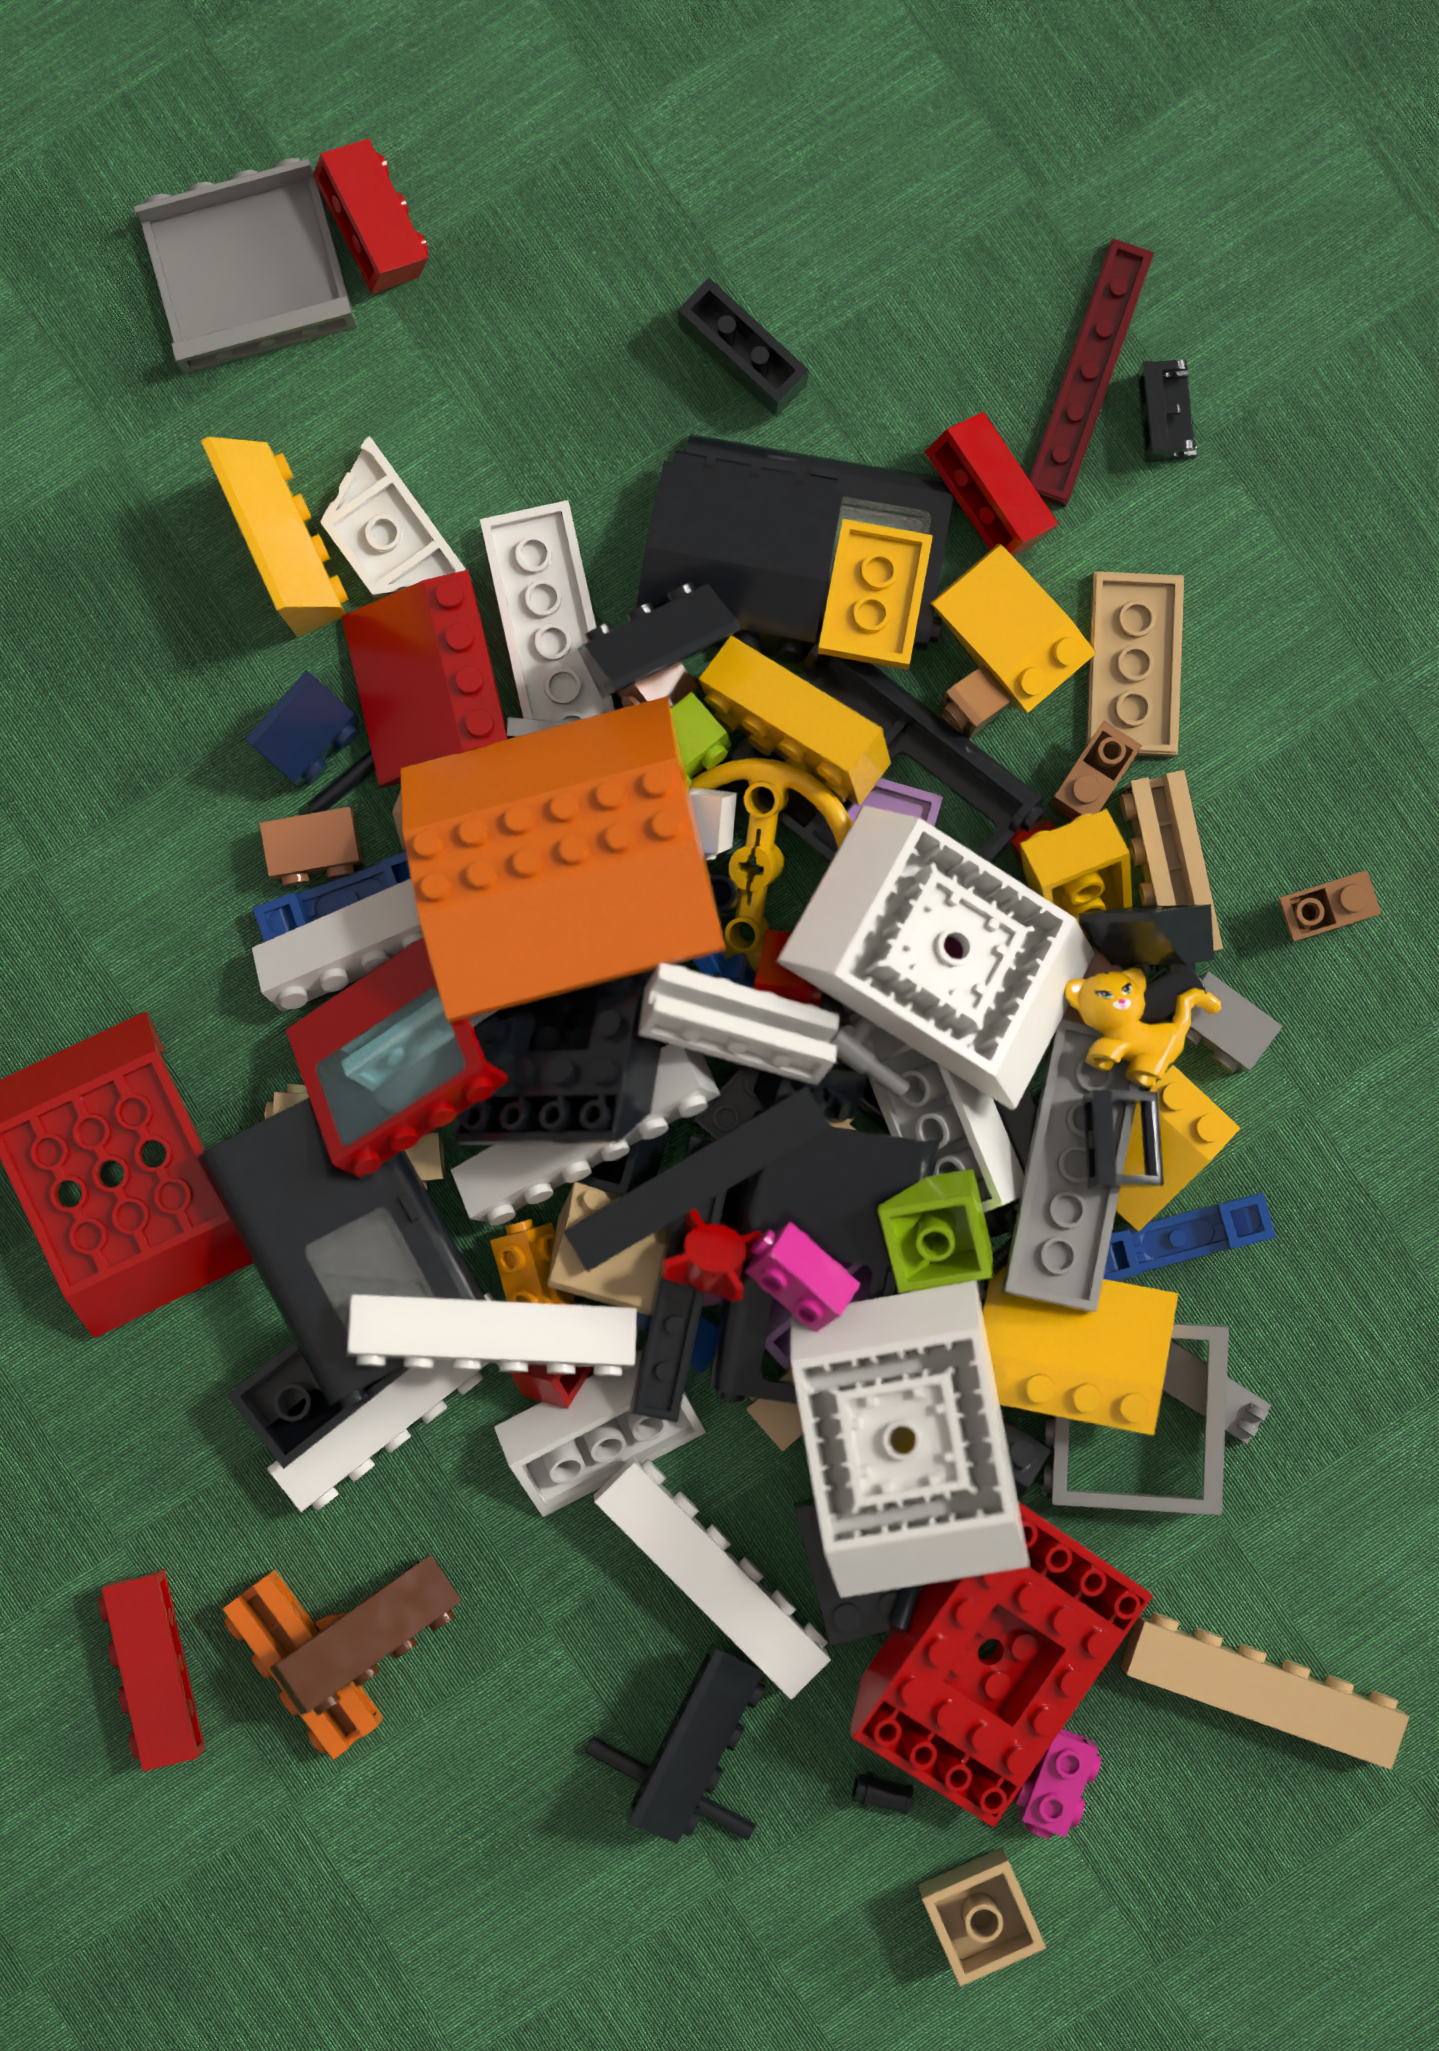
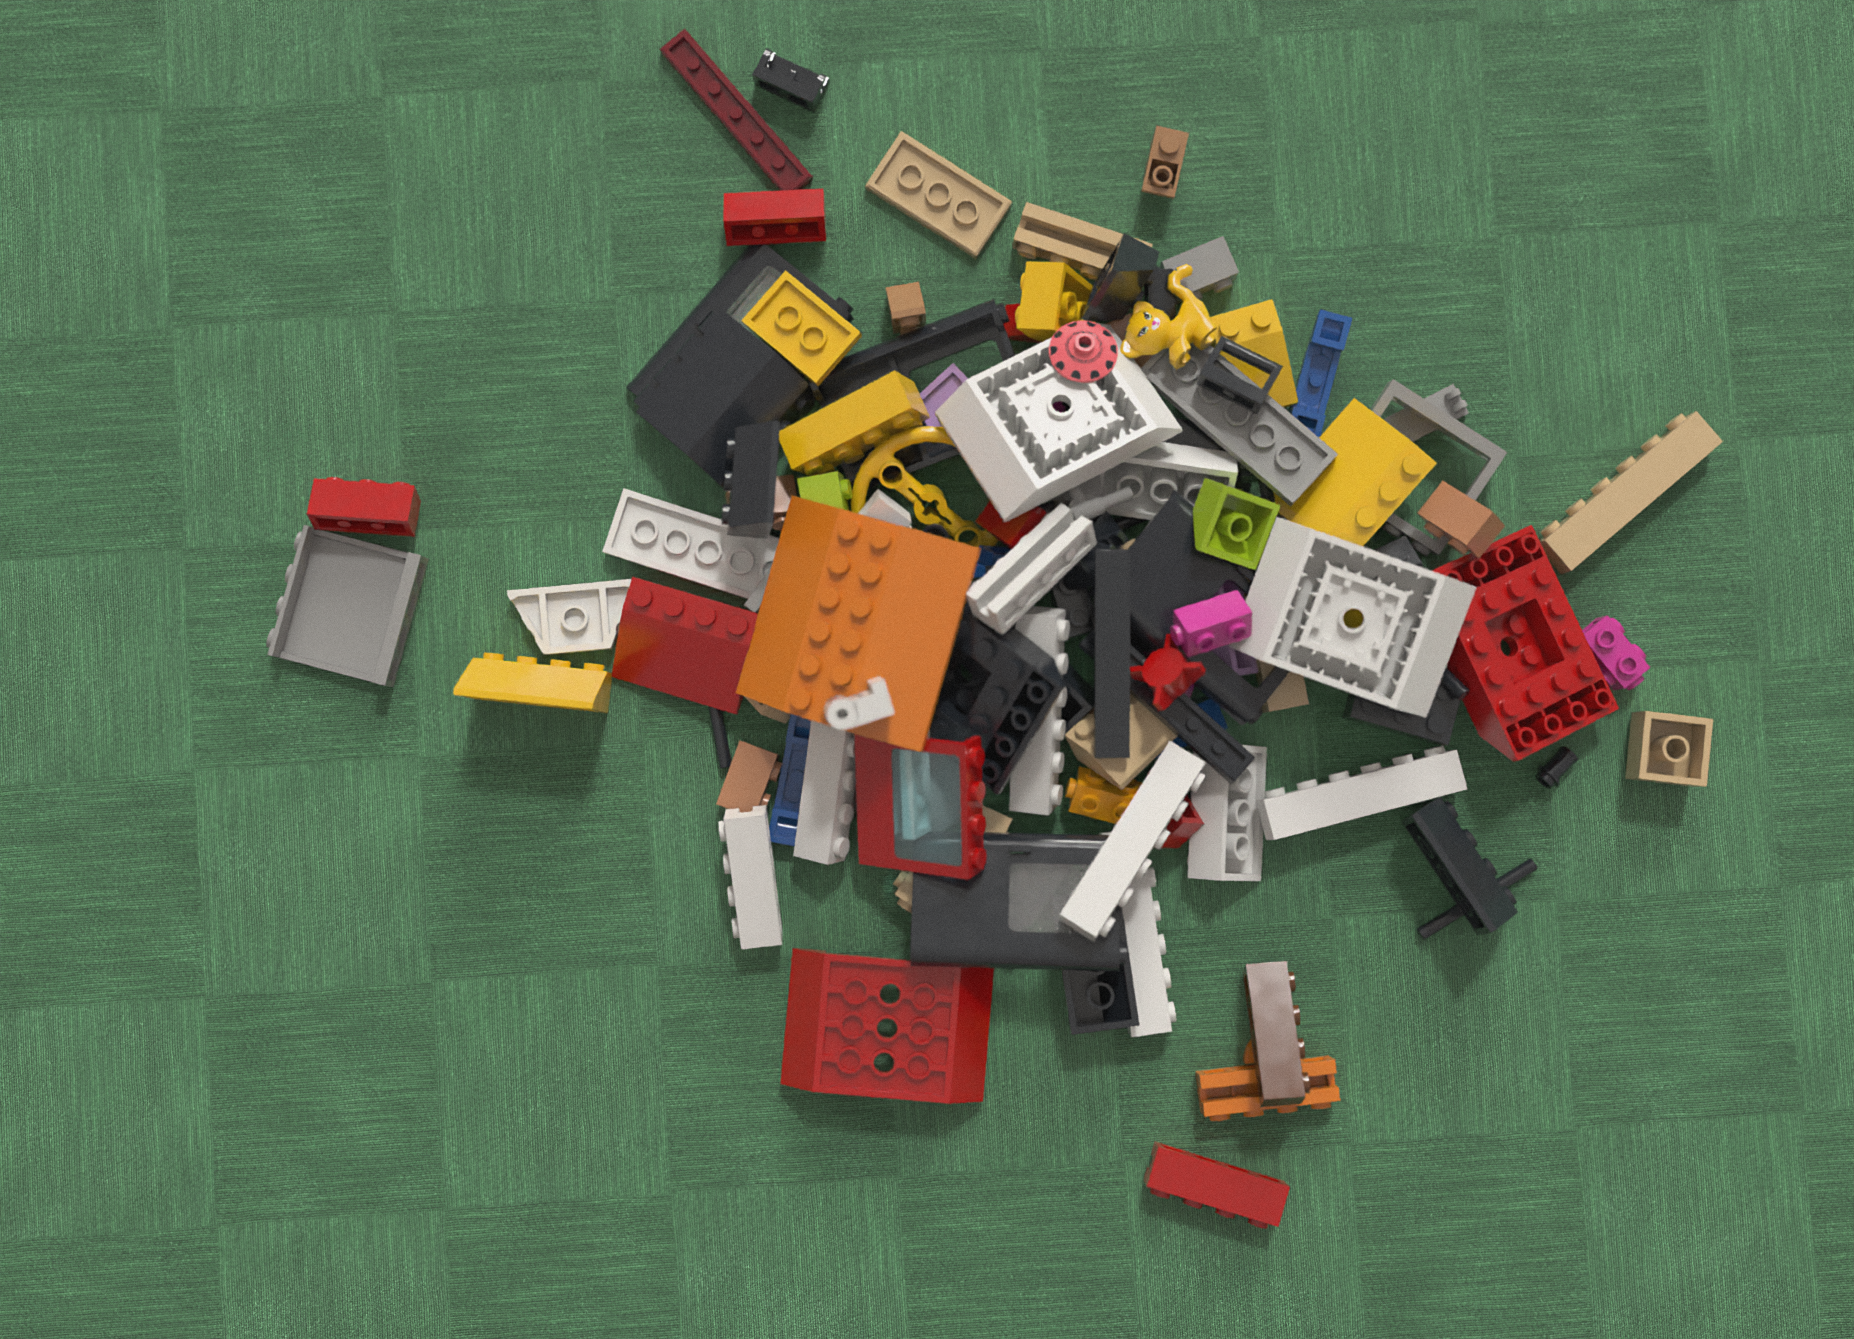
camera: 60 degrees left, 0 degrees up
dark blue slope [245,670,360,789] -> none
black brick [678,278,809,417] -> none
yellow slope [930,544,1096,713] -> none
medium nougat slope [1048,721,1142,820] -> none
none -> white brick [719,805,783,949]
none -> white leg [823,676,895,730]
none -> coral dish [1049,321,1118,383]
none -> nougat brick [1417,481,1505,558]

